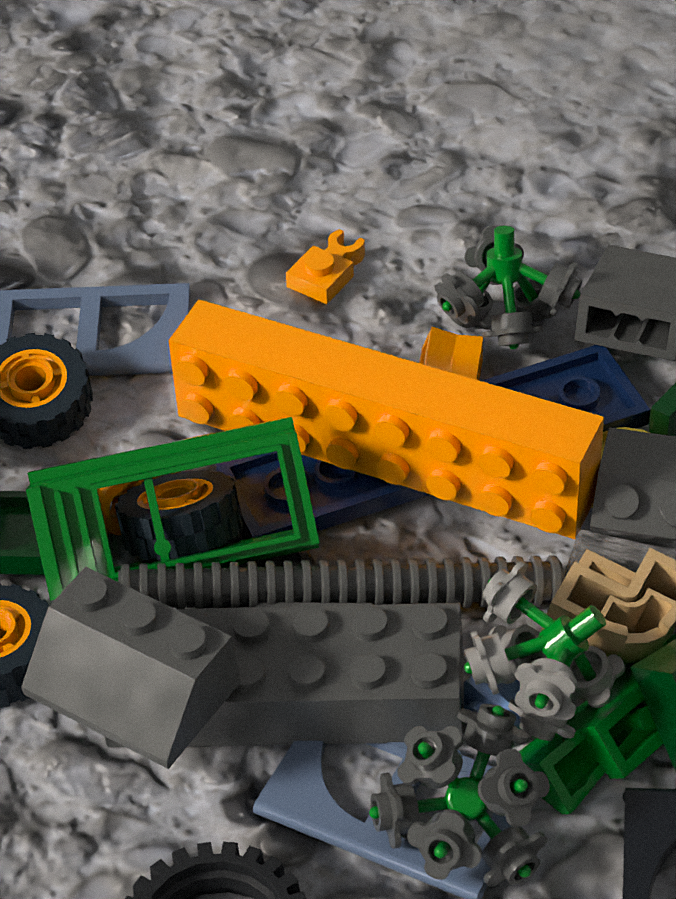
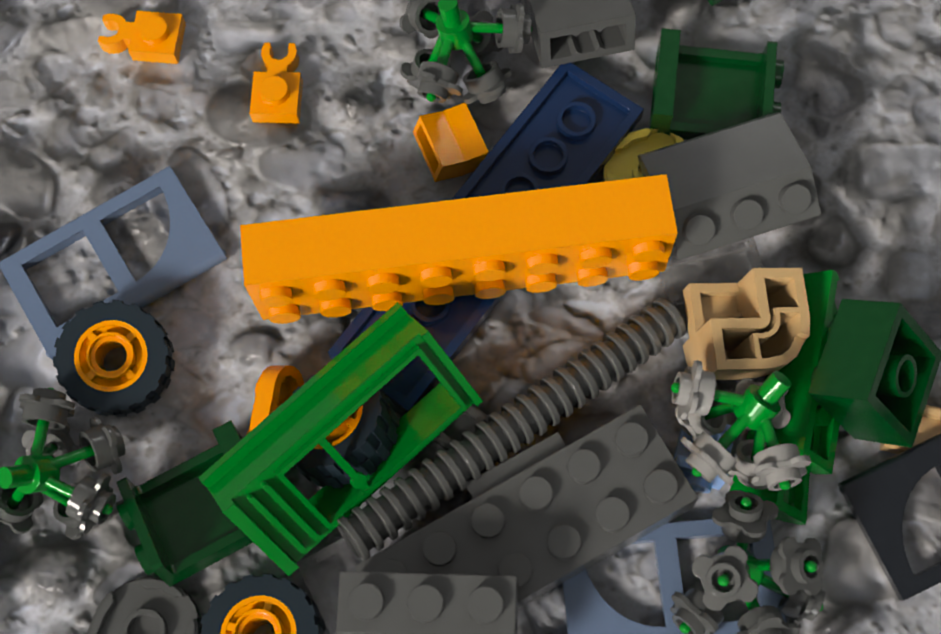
camera: 30 degrees left, 25 degrees up
none -> light orange plate [98,10,186,64]

